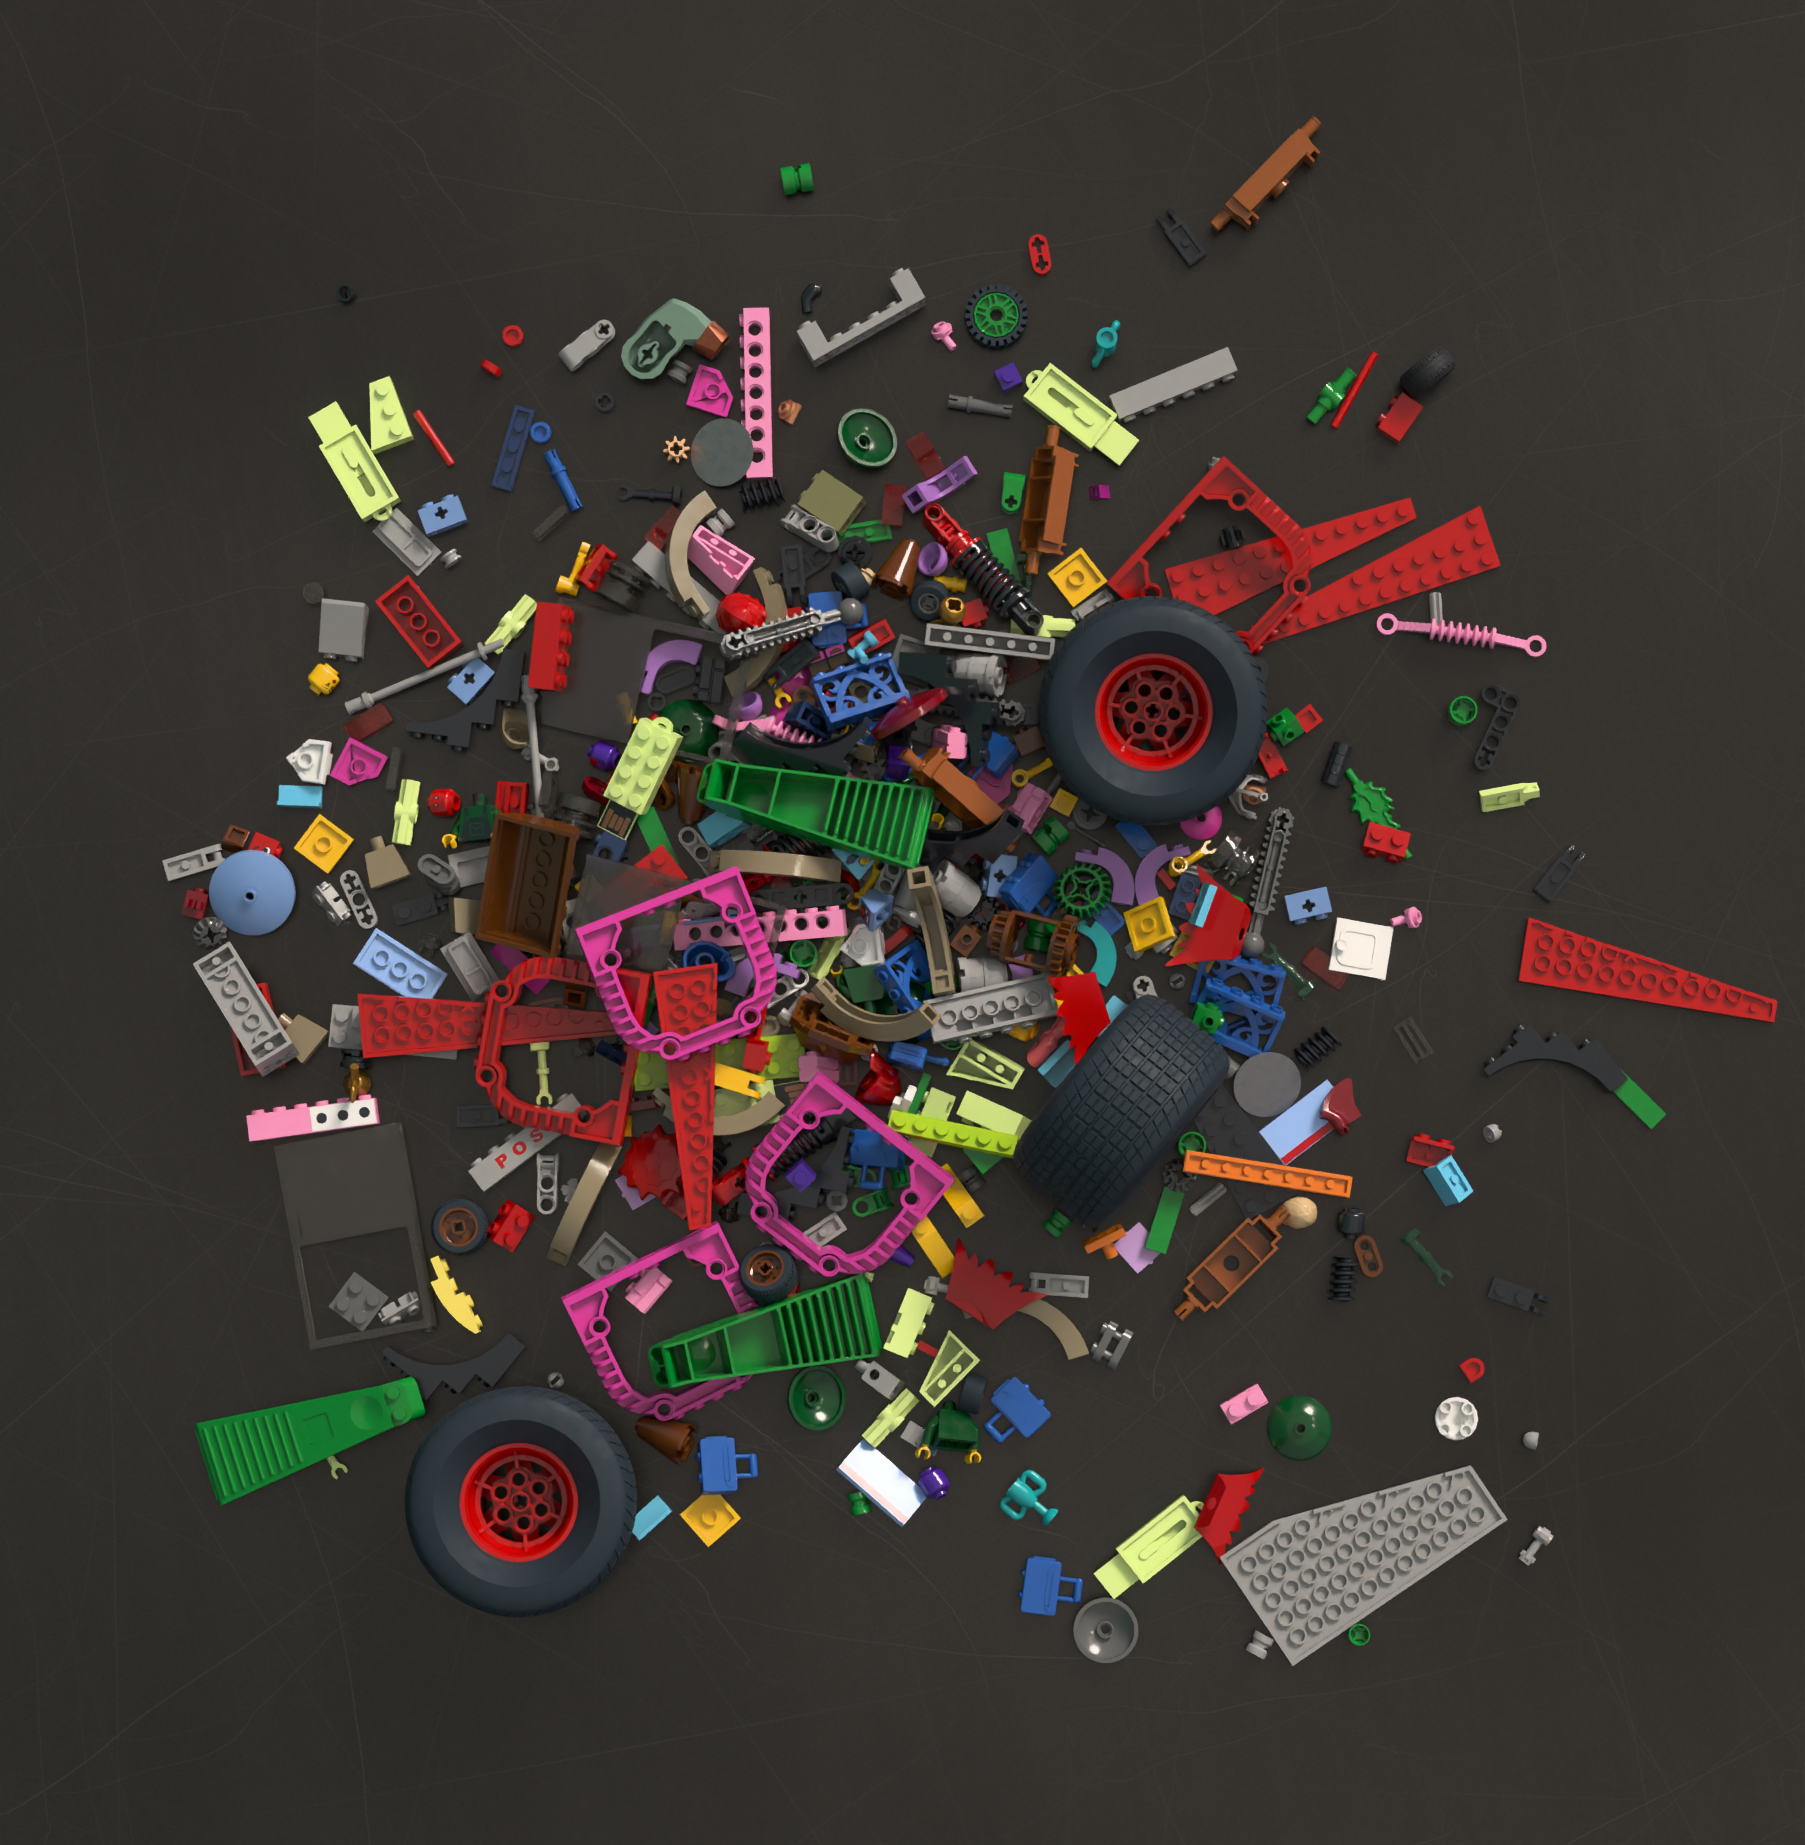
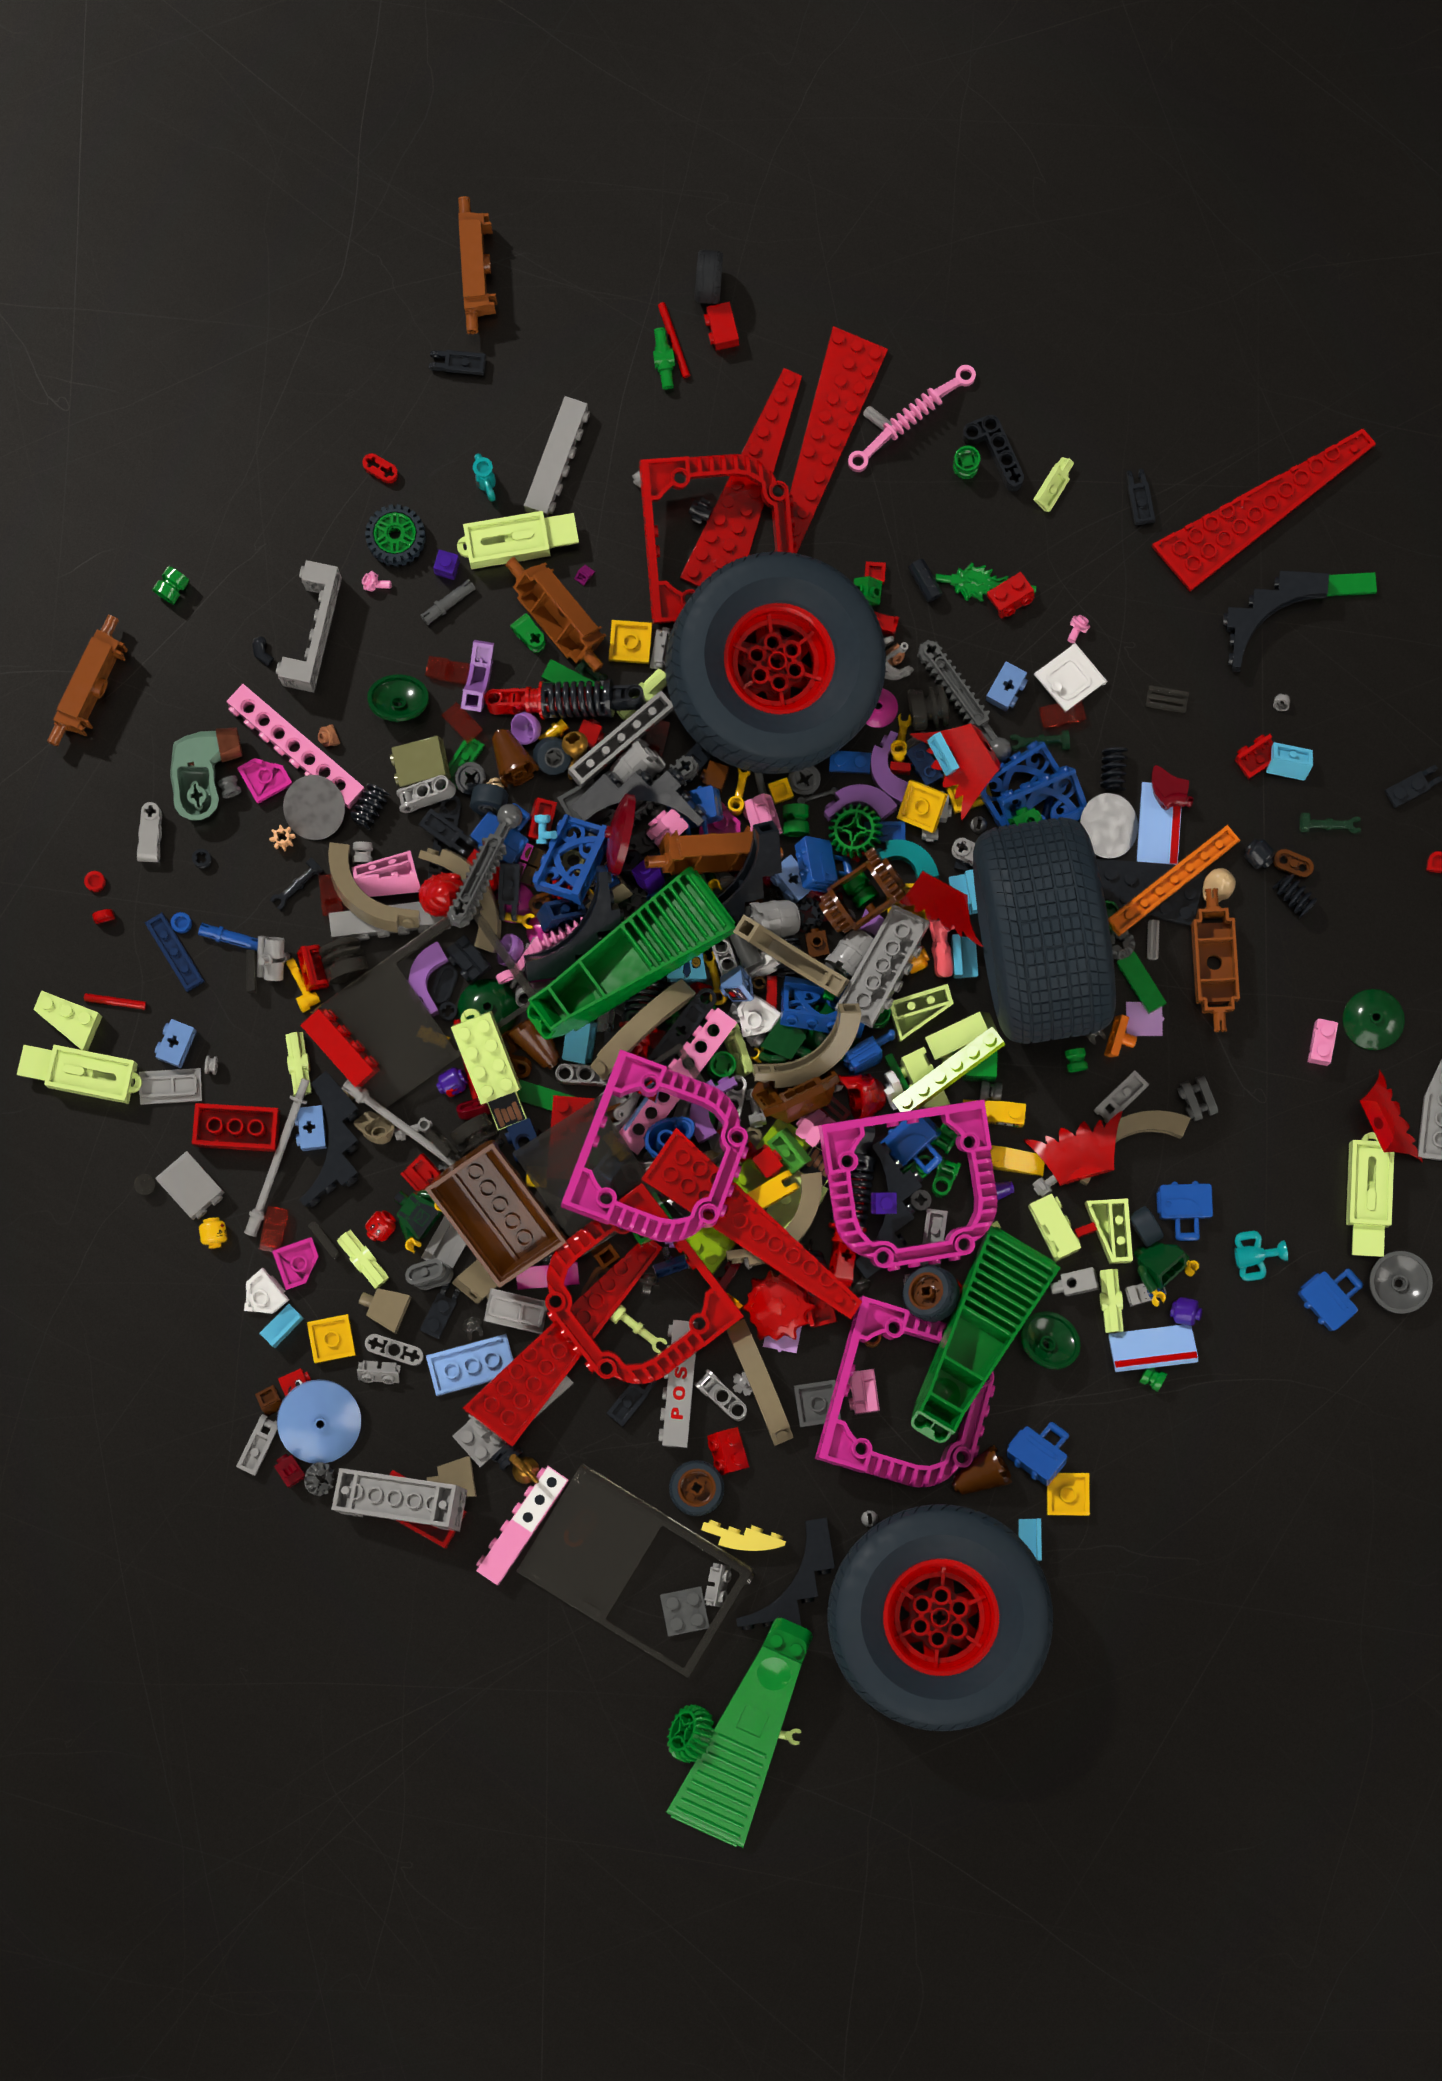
camera: 50 degrees left, 5 degrees down
none -> dark orange brick [47,614,128,747]
none -> light grey pin [257,936,290,981]
none -> green gear [667,1704,714,1763]
none -> bright green slope [767,1128,812,1175]

